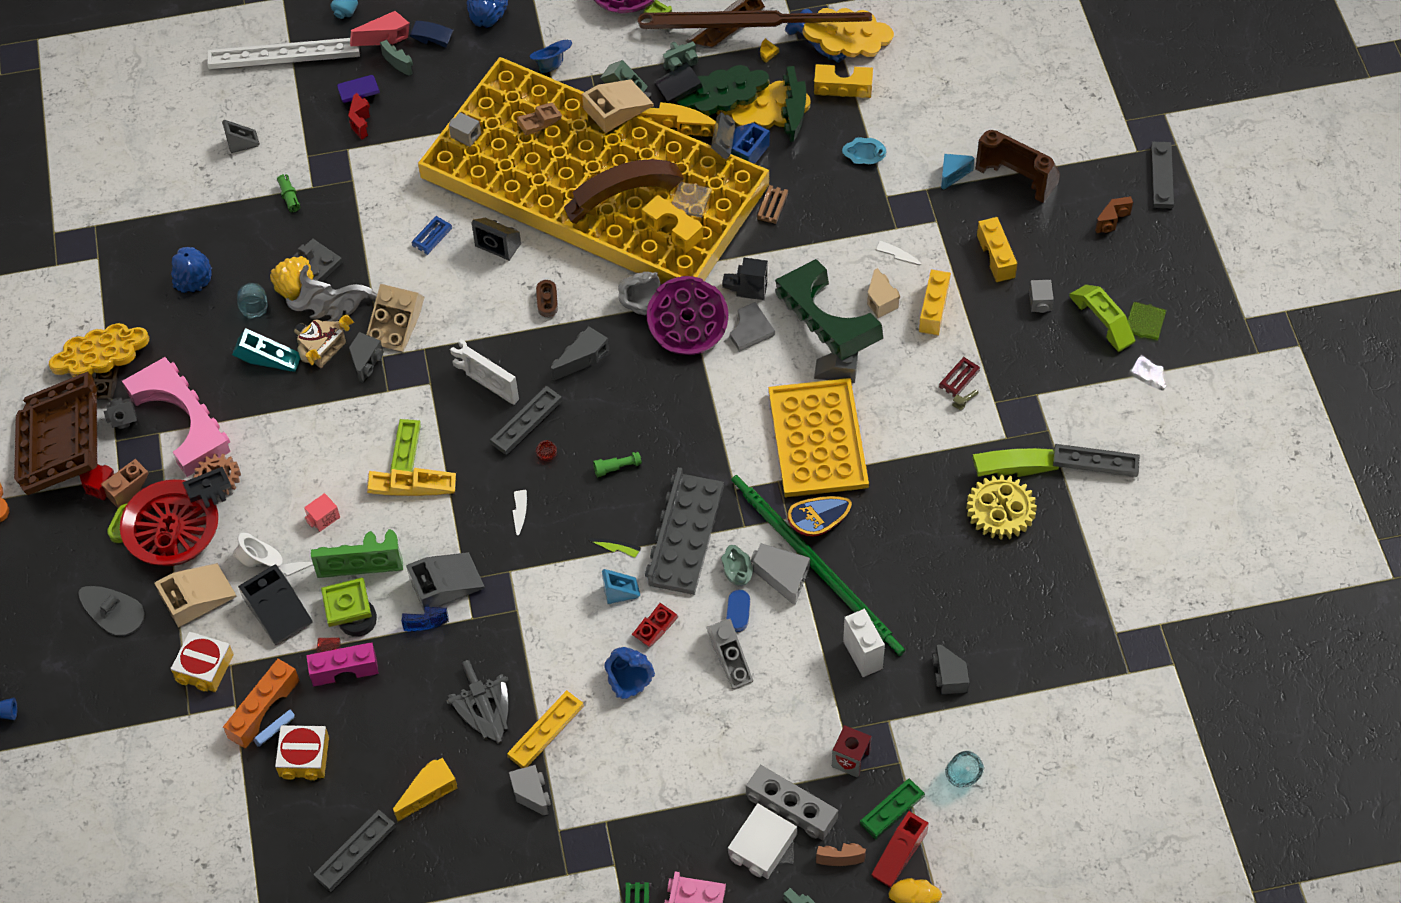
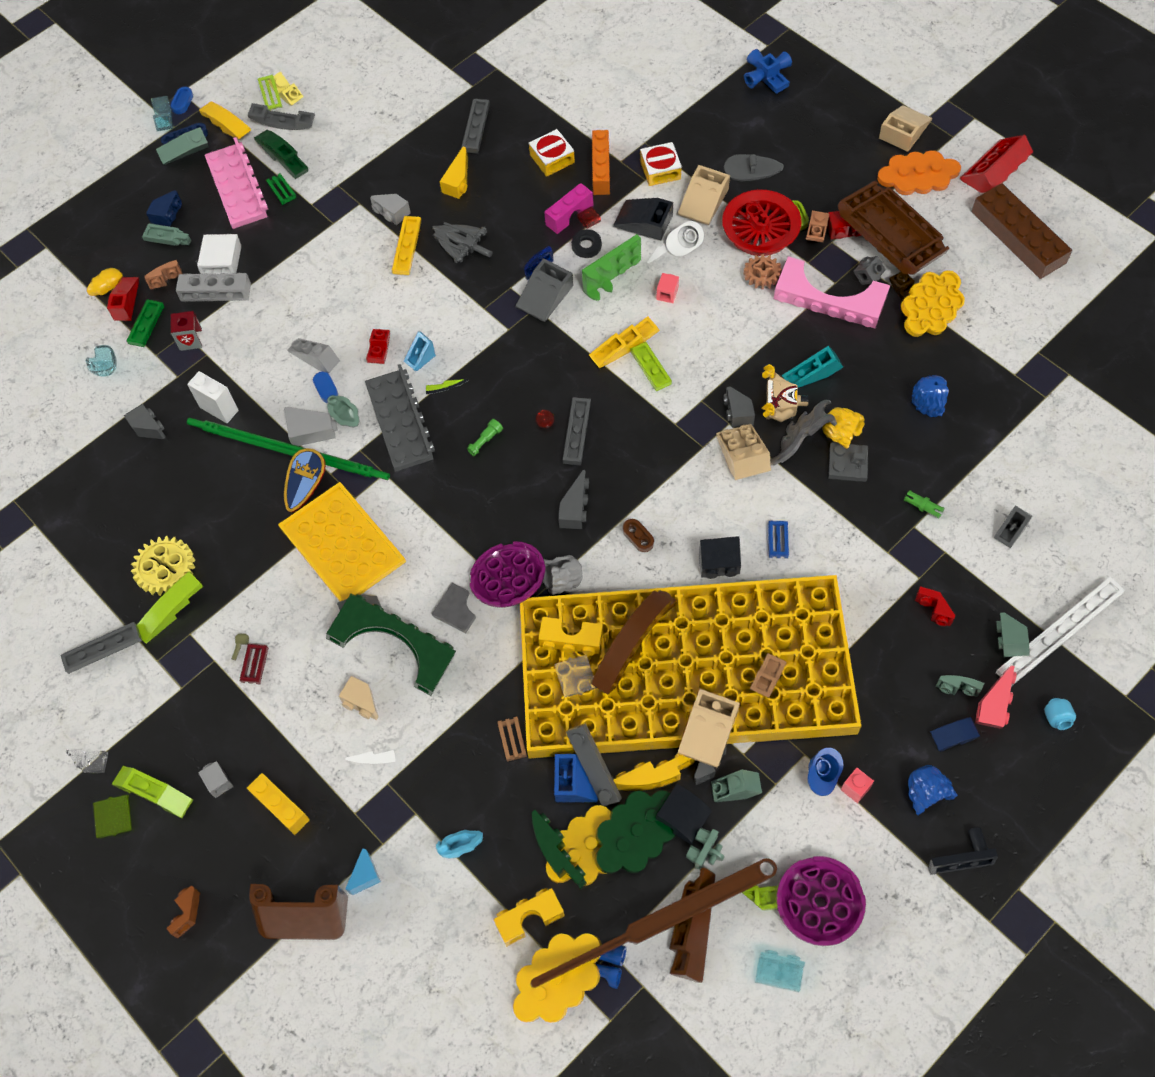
camera: 150 degrees right, 5 degrees up
black hinge [182,467,231,508] -> none
clear light blue helmet [237,283,268,318] -> none
light blue tile [253,710,295,747] -> none
lime tile [321,578,372,627] -> none
dark purple slope [337,75,380,103] -> none
light grey brick [449,112,481,147] -> none
white tile [450,339,519,405] -> none
white sticker [513,490,527,535] -> none
blue hair [604,647,655,699] -> none
black hinge [722,257,768,300] -> none
yellow tile [760,38,779,63] -> none
yellow brick [919,269,951,336] -> none
dark grey plate [1151,141,1174,209] -> none
none -> coral brick [841,768,874,804]
none -> sand green slope [997,612,1029,657]

